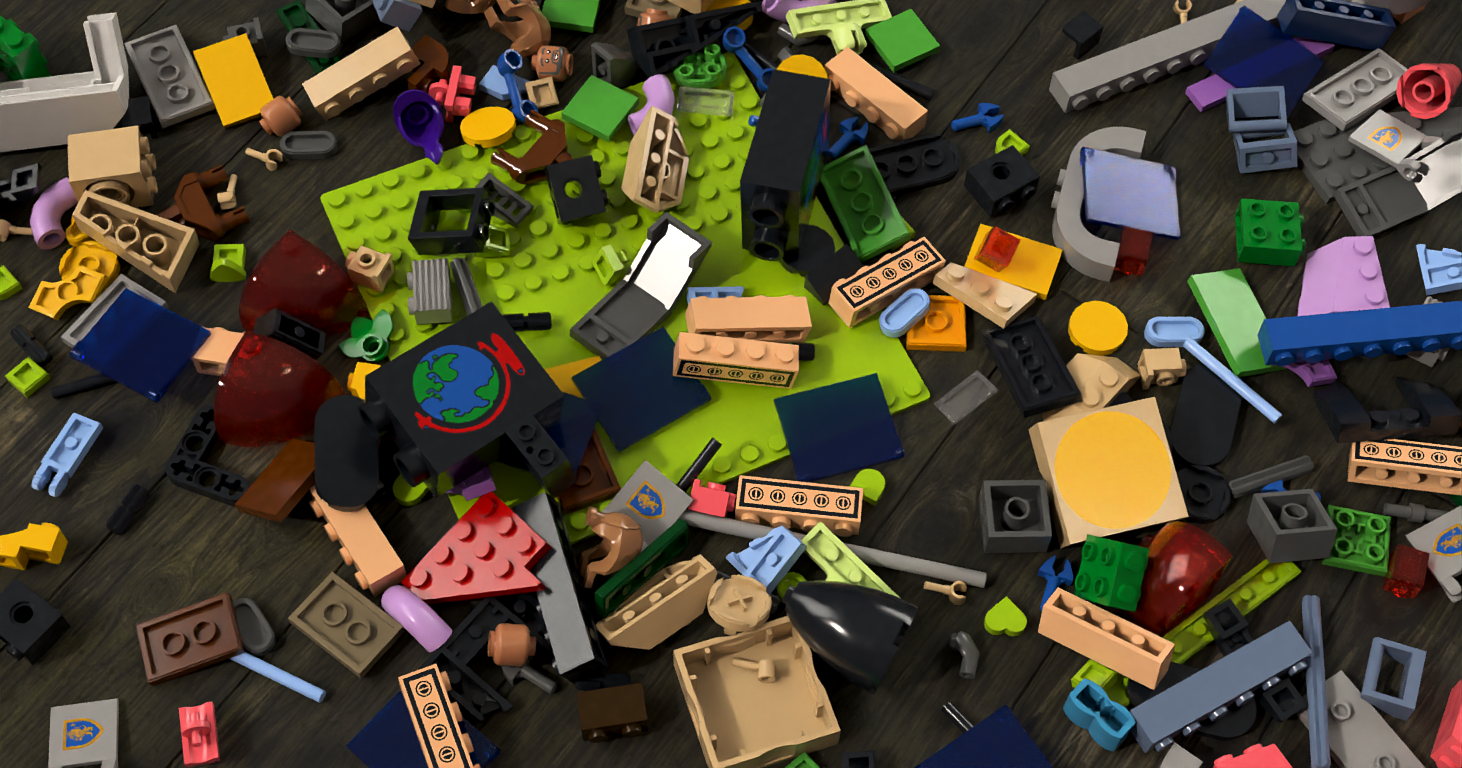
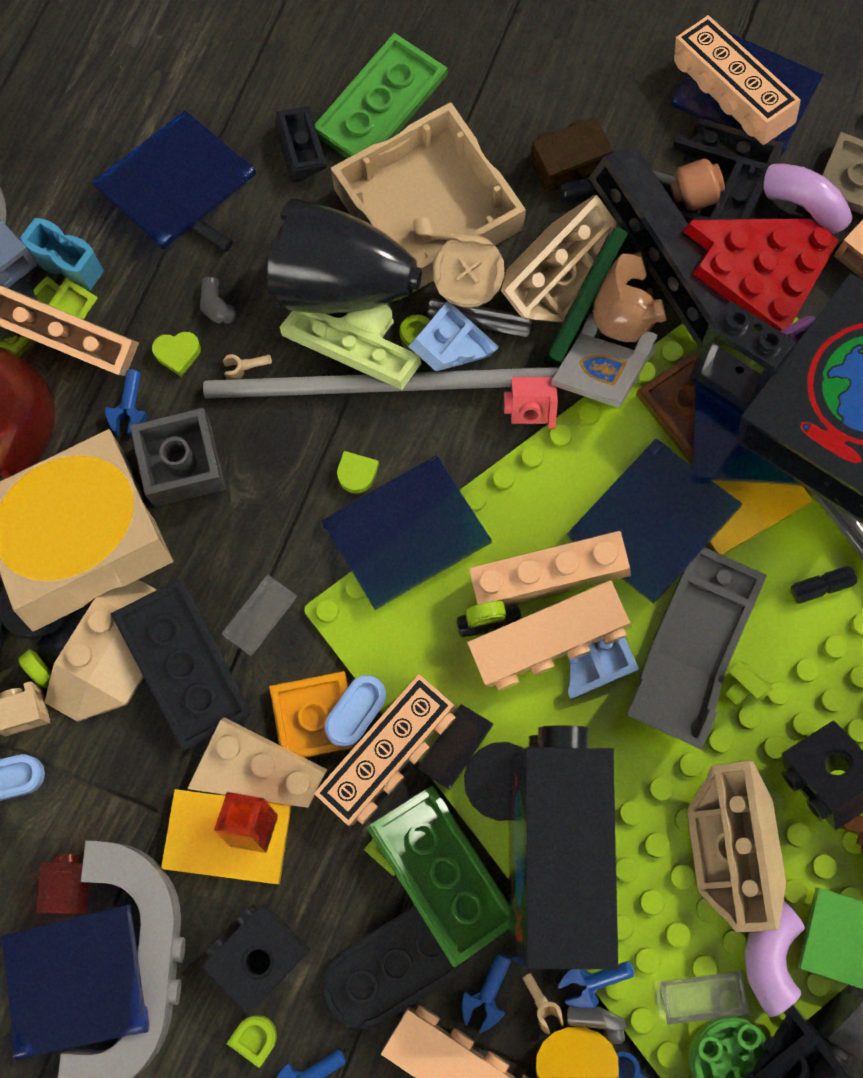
camera: 170 degrees right, 15 degrees up
black bar [676,437,722,493] -> none
light nougat brick [735,475,863,537] -> none
yellow tile [1068,301,1128,356] -> none
green brick [1074,534,1149,612] -> none
none -> lime tile [18,649,52,689]
none -> lime tile [465,601,506,628]

